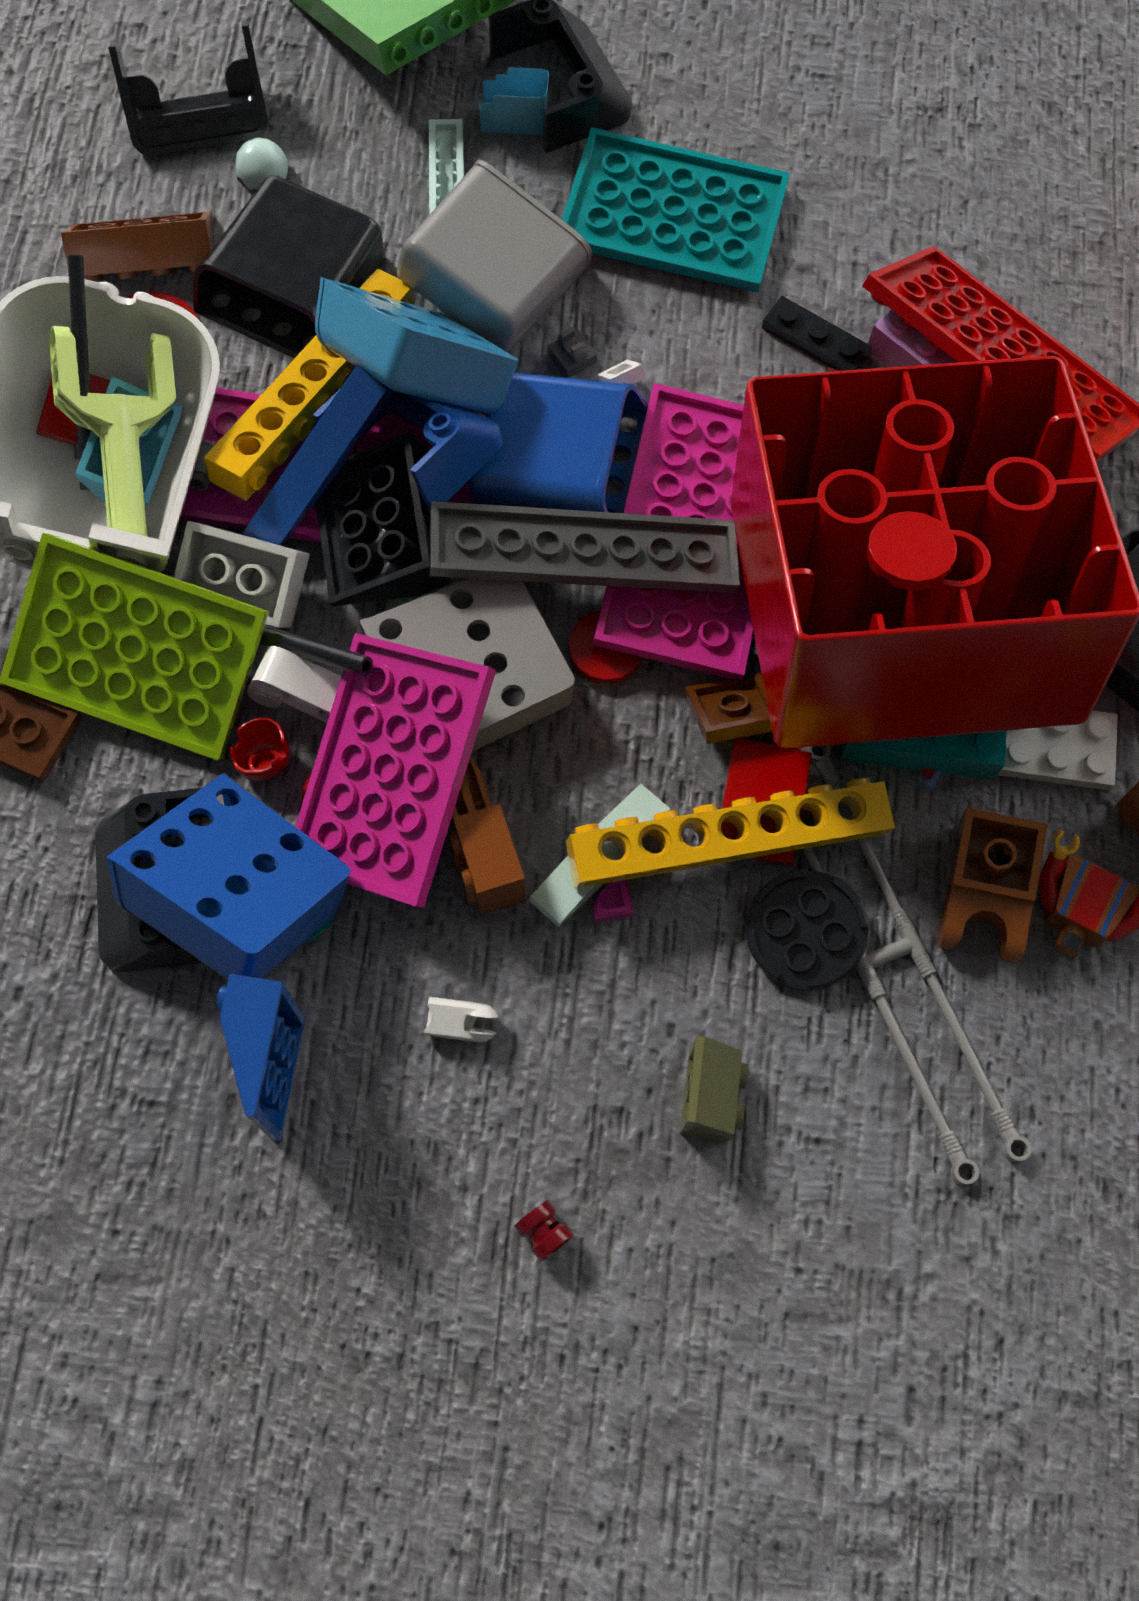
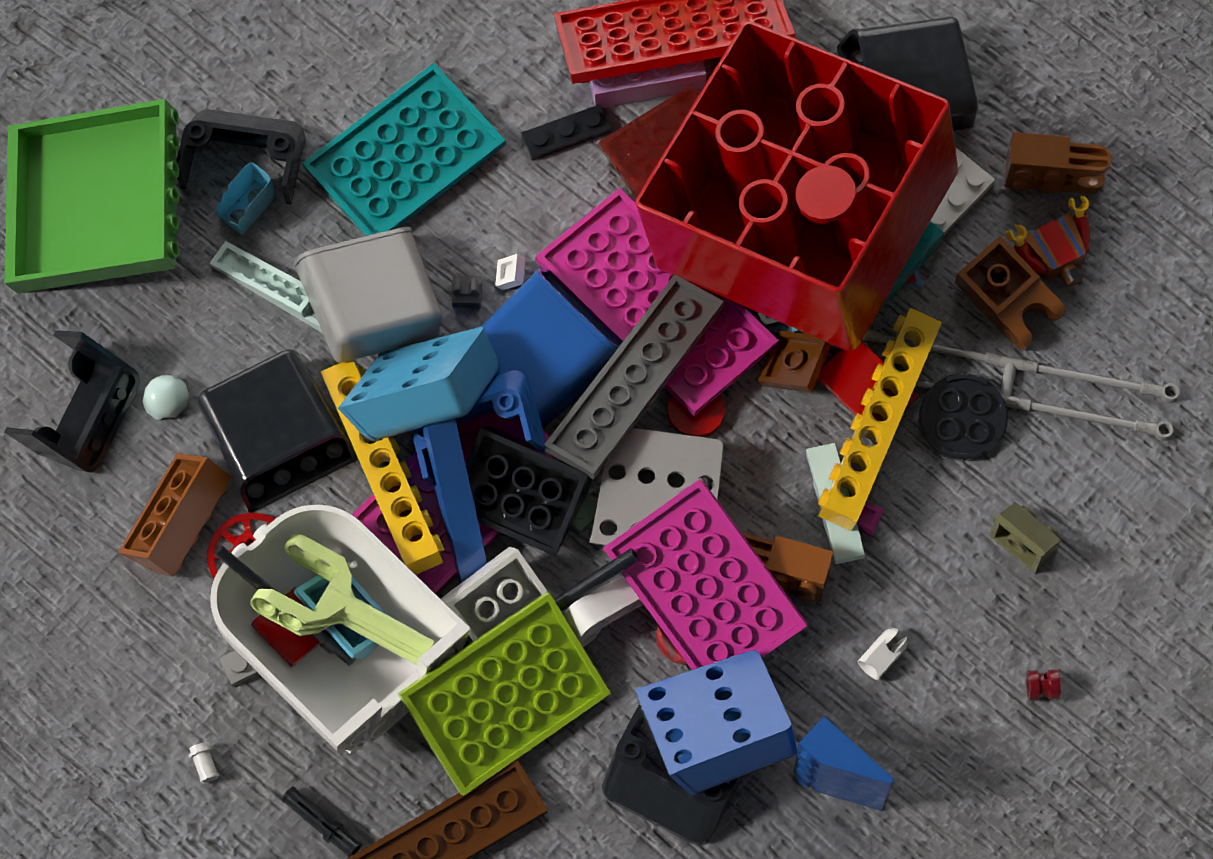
camera: 50 degrees left, 0 degrees up
red hair [230,718,291,781] -> none

